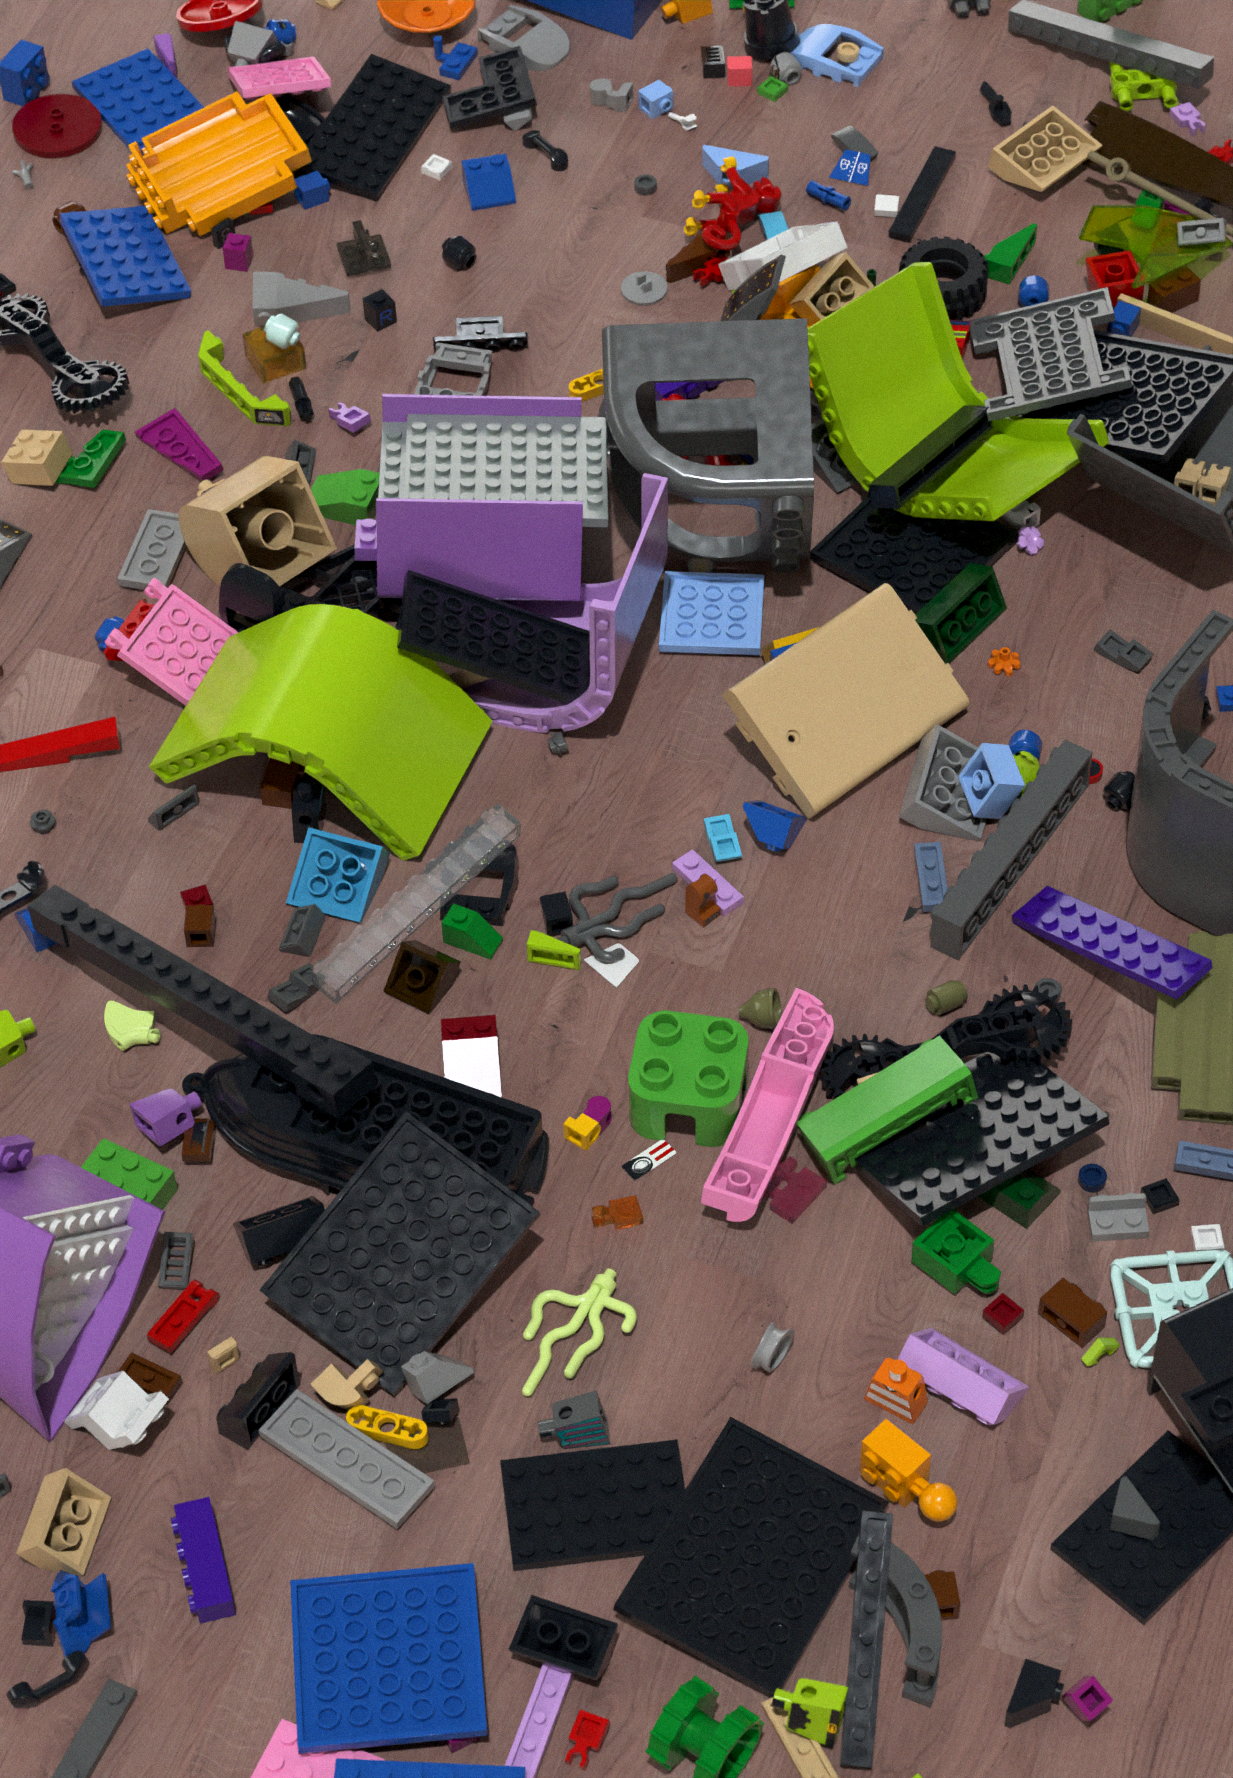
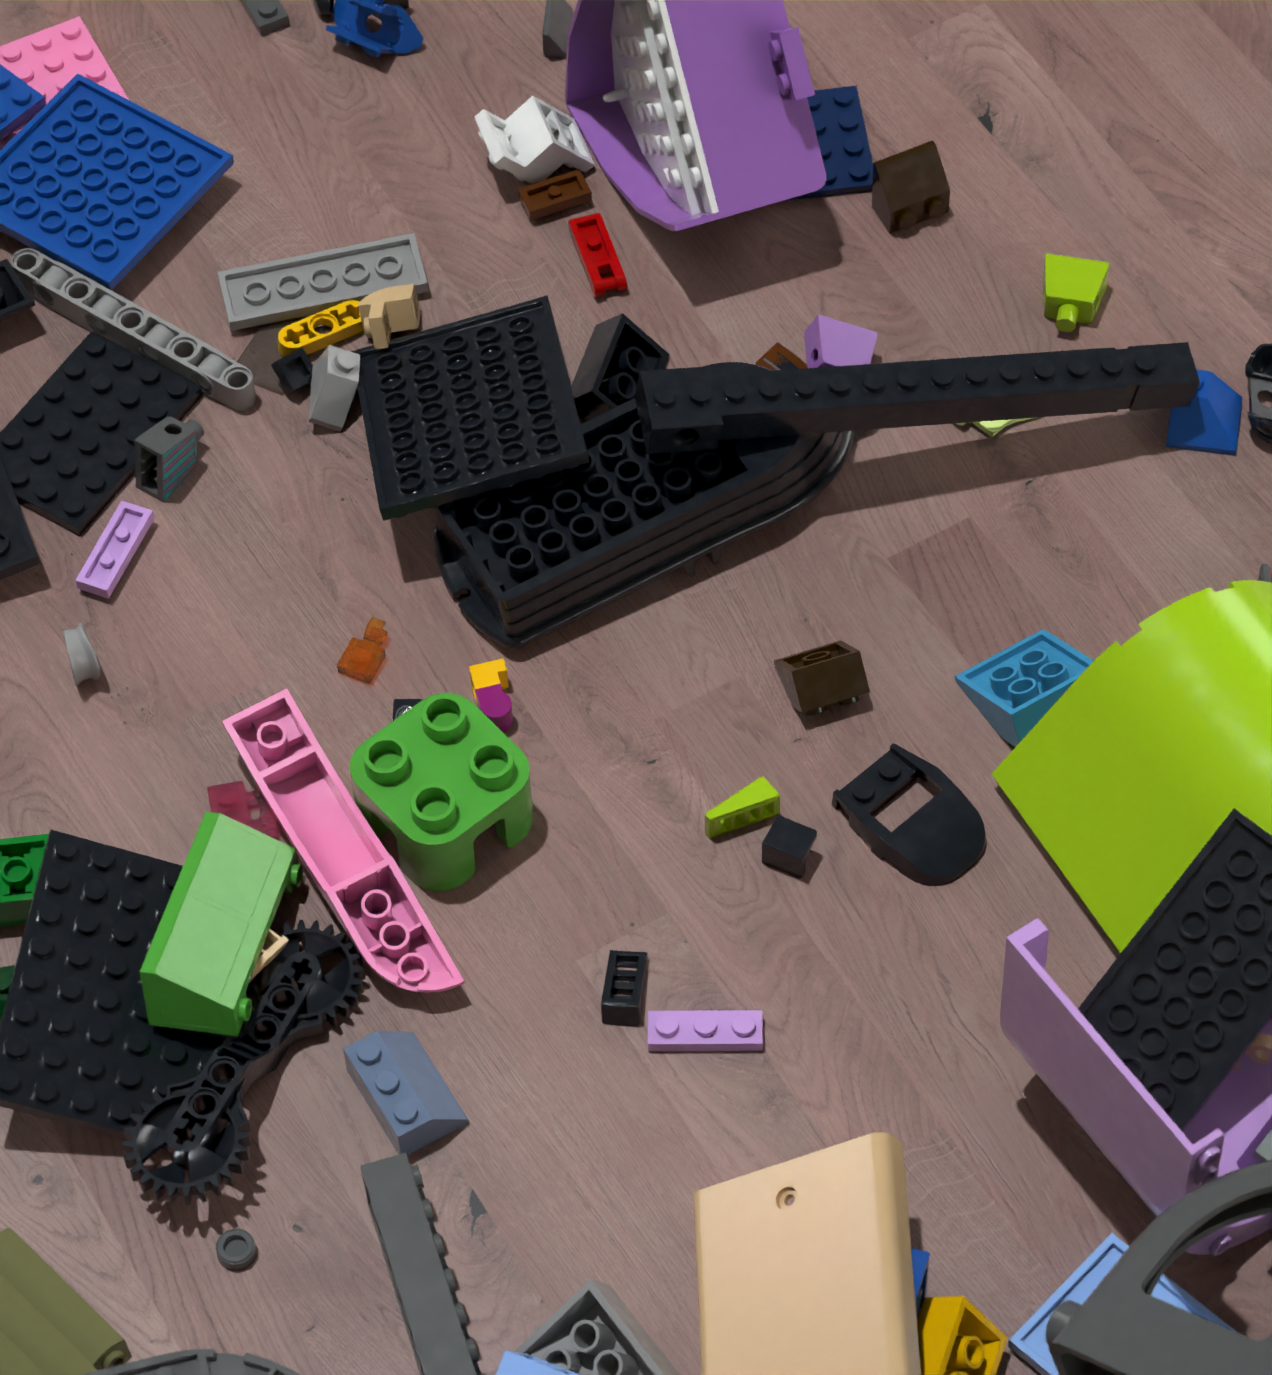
camera: 130 degrees right, 5 degrees up
tan slope [16,1468,111,1576] -> none
bright green brick [81,1138,178,1210] -> none
dark grey slope [158,1231,194,1289] -> none
dark purple brick [170,1497,236,1624] -> none
dark red plate [180,884,214,910] -> none
reddish brown brick [184,904,216,947] -> none
tan tile [207,1336,240,1374] -> none
black slope [216,1352,300,1450] -> none
dark grey slope [267,963,328,1012] -> none
dark grey slope [279,904,326,956] -> none
clear brick [312,803,521,1004] -> none
green slope [441,903,503,960] -> none
slope [441,1015,502,1097] -> none
yellowish green plant [522,1268,637,1397] -> none
dark grey plant [557,873,678,962] -> none
white sticker [584,943,639,988] -> none
dark orange leg [685,874,721,928] -> none
medium azure slope [703,814,742,863] -> none
olive helmet [738,988,782,1029] -> none
blue slope [743,800,807,852] -> none
sand blue plate [914,842,948,912] -> none
olive brick [925,980,968,1015] -> none
dark purple plate [1011,886,1213,999] -> none
none -> light grey beam [11,248,256,411]
none -> lavender plate [75,501,154,599]
none -> sand blue slope [343,1031,469,1155]
none -> black slope [601,950,648,1026]

